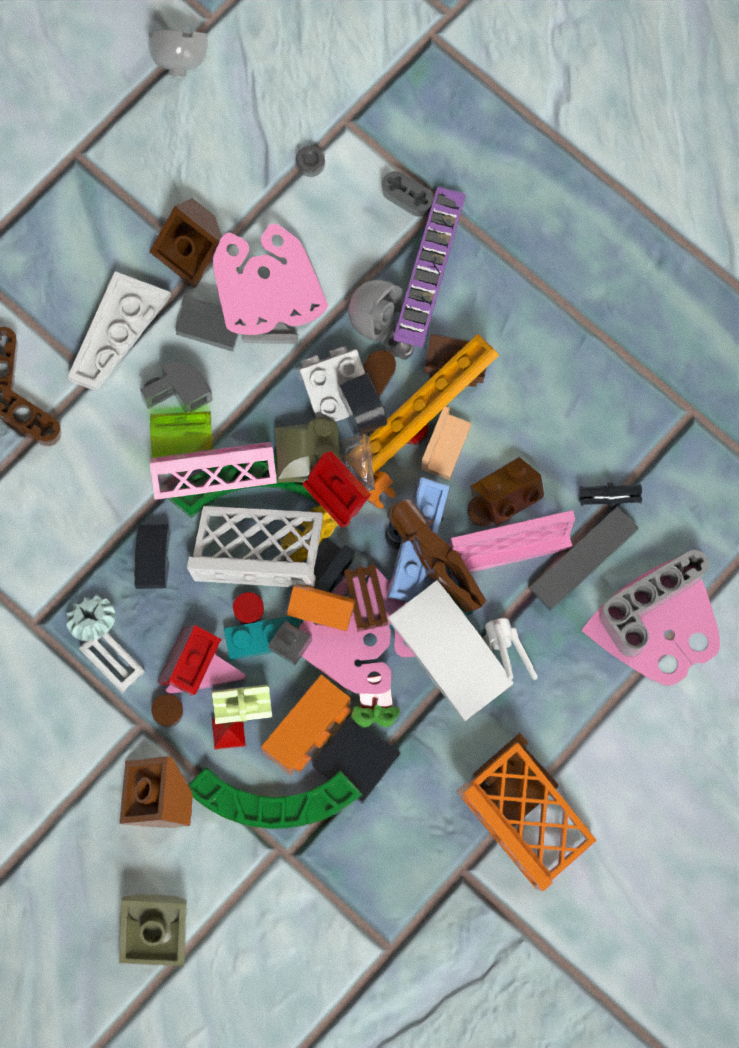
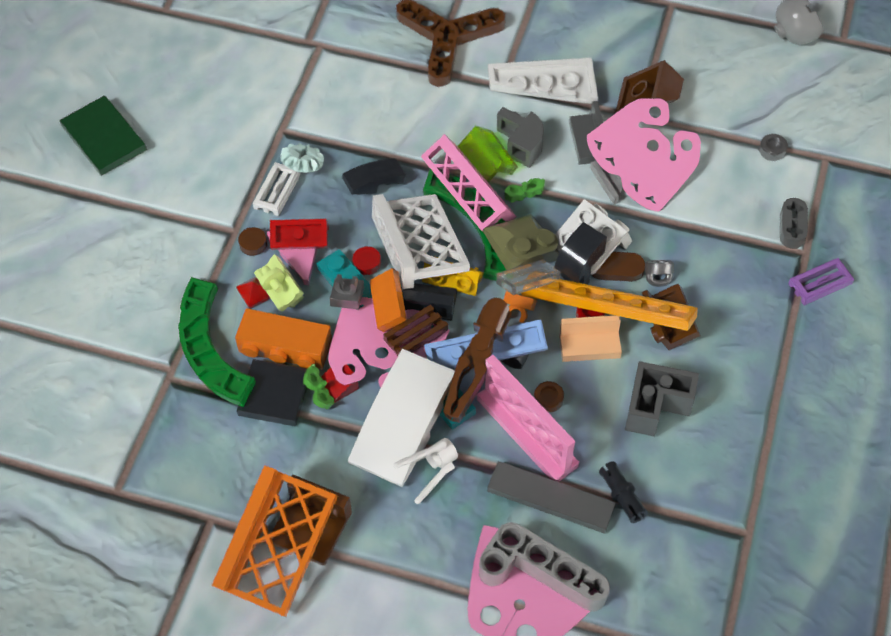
camera: 70 degrees right, 15 degrees down
dark orange slope [119,756,193,828] -> none
olive slope [119,894,188,966] -> none
red plate [302,451,371,528] -> none
light grey cylinder [348,280,404,342] -> none
tile [394,187,466,348] -> none
reddish brown bracket [470,457,544,525] -> none
none -> bright green piece [504,178,545,203]
none -> dark grey brick [625,361,699,437]
none -> medium lavender tile [788,258,854,305]

